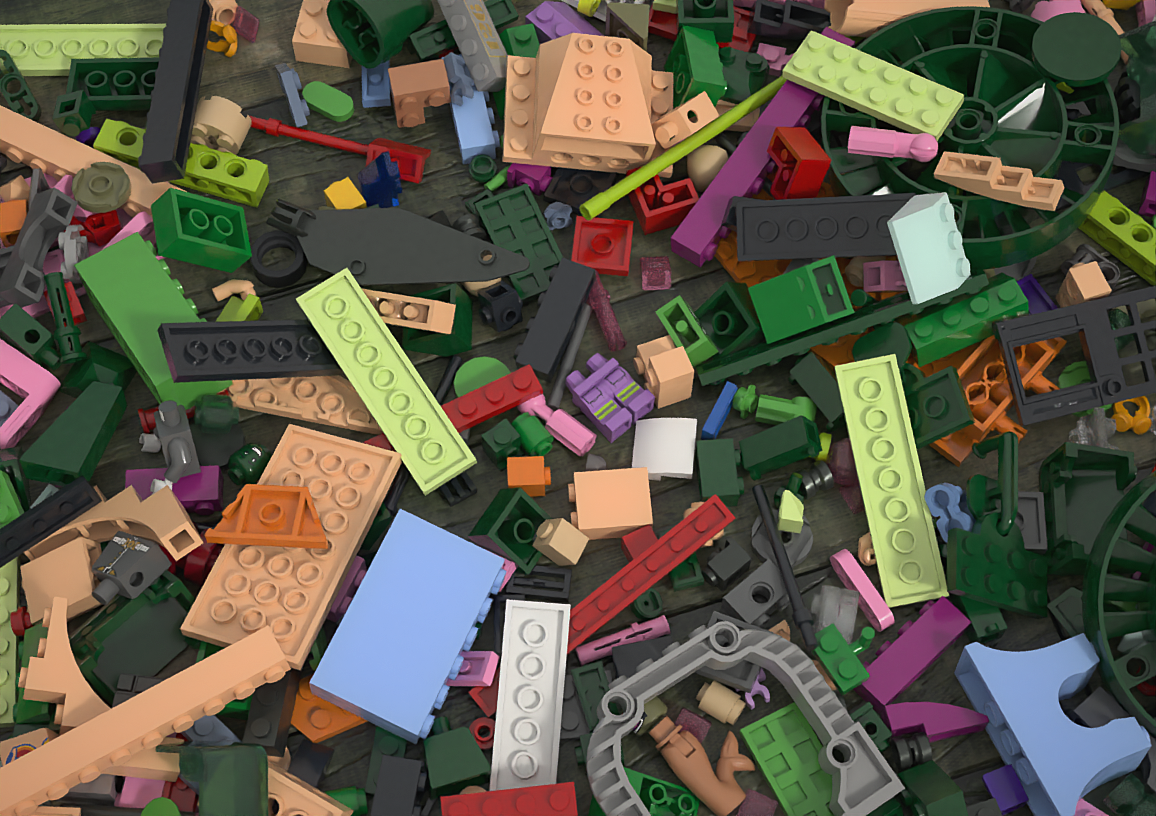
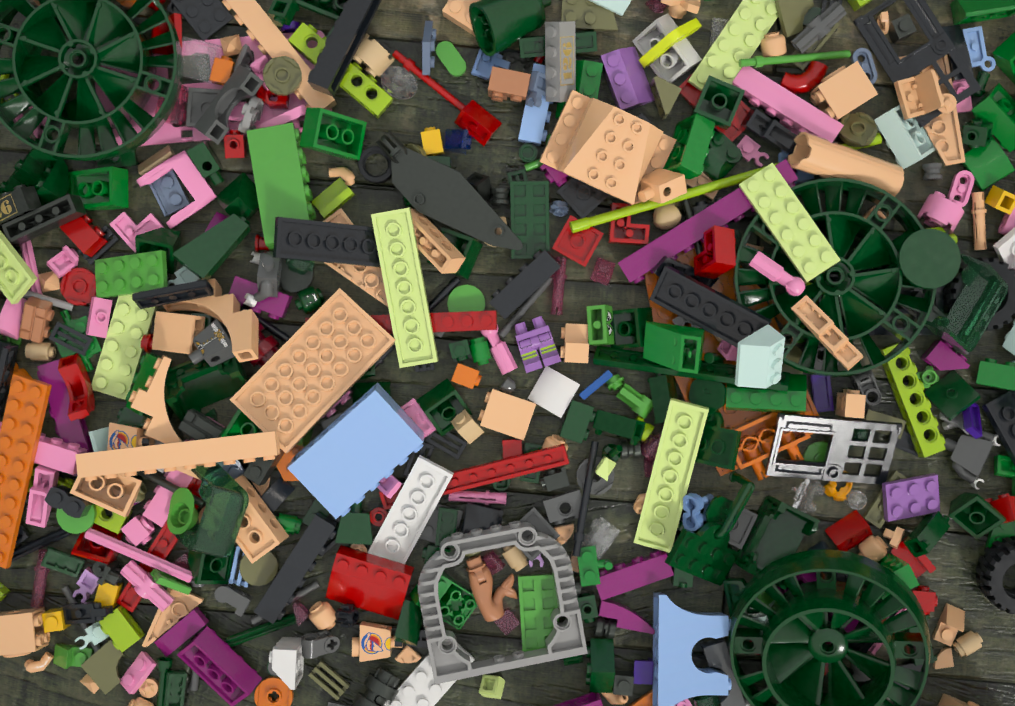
camera: 25 degrees right, 25 degrees up
dark green pin [44,272,87,364] -> none
orange wing [205,484,328,549] -> none
black brick [477,281,523,332] -> none
bright pink beam [830,549,895,632] -> none
none -> clear dish [381,66,418,100]

